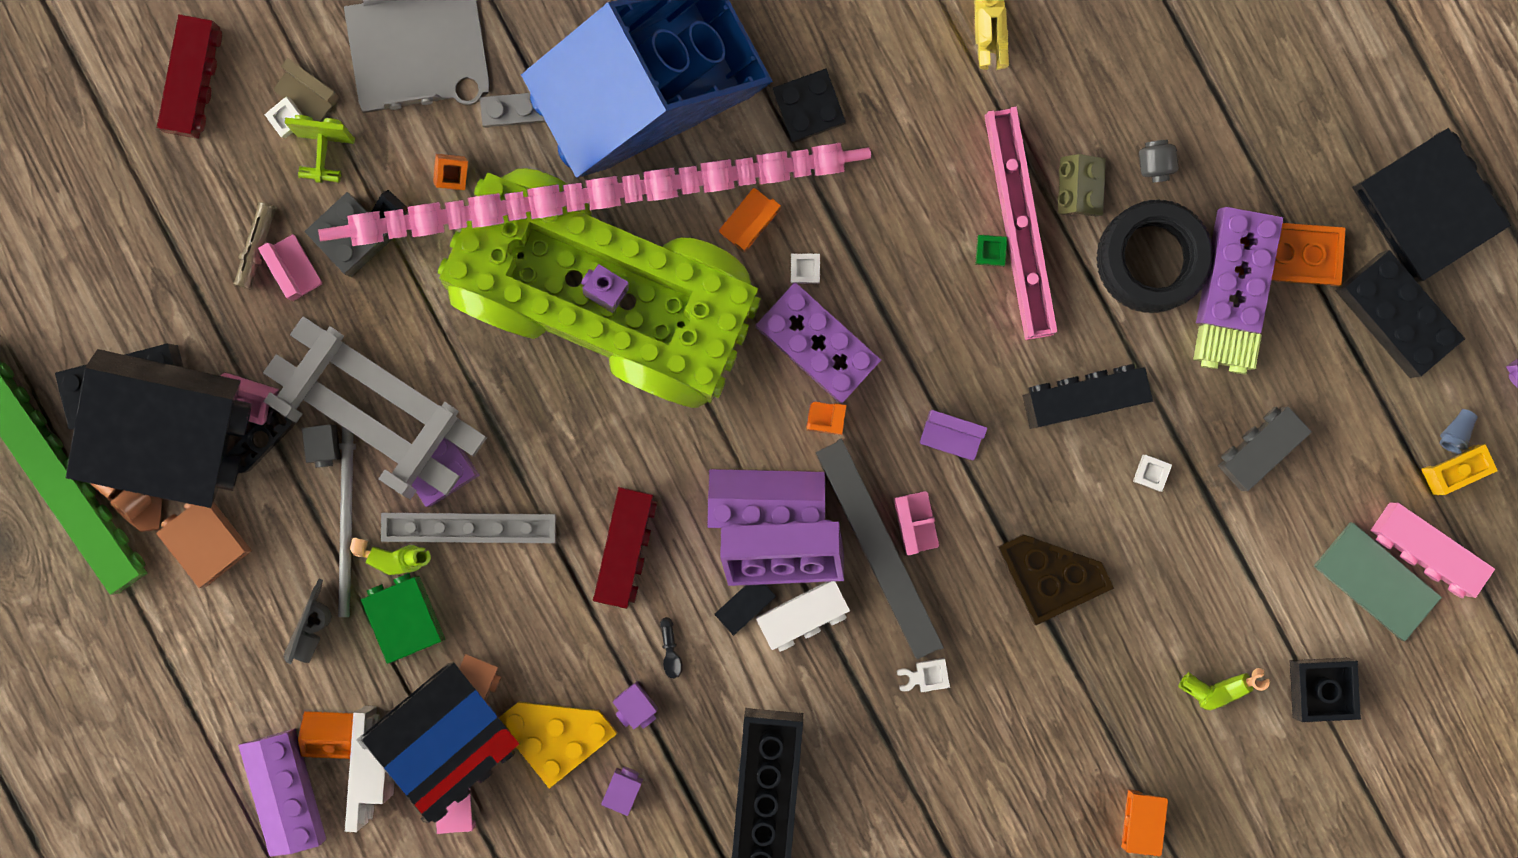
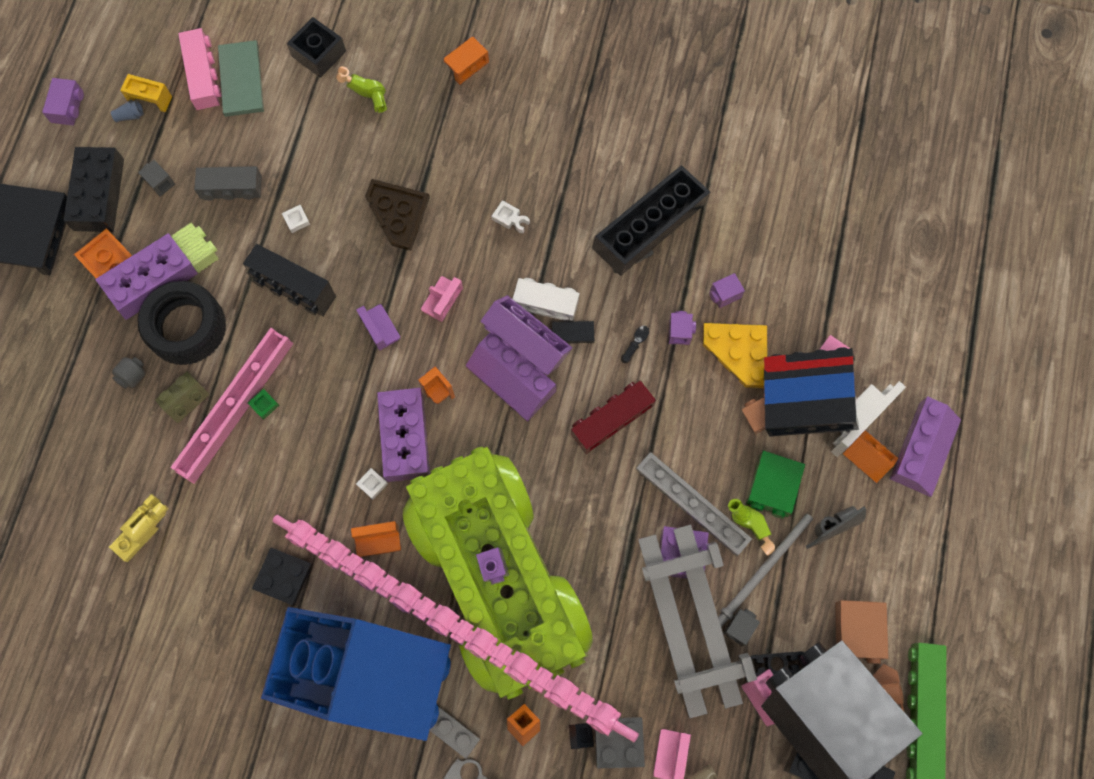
camera: 135 degrees left, 15 degrees down
dark grey tile [815,438,944,659] -> none
none -> dark grey brick [138,160,175,197]

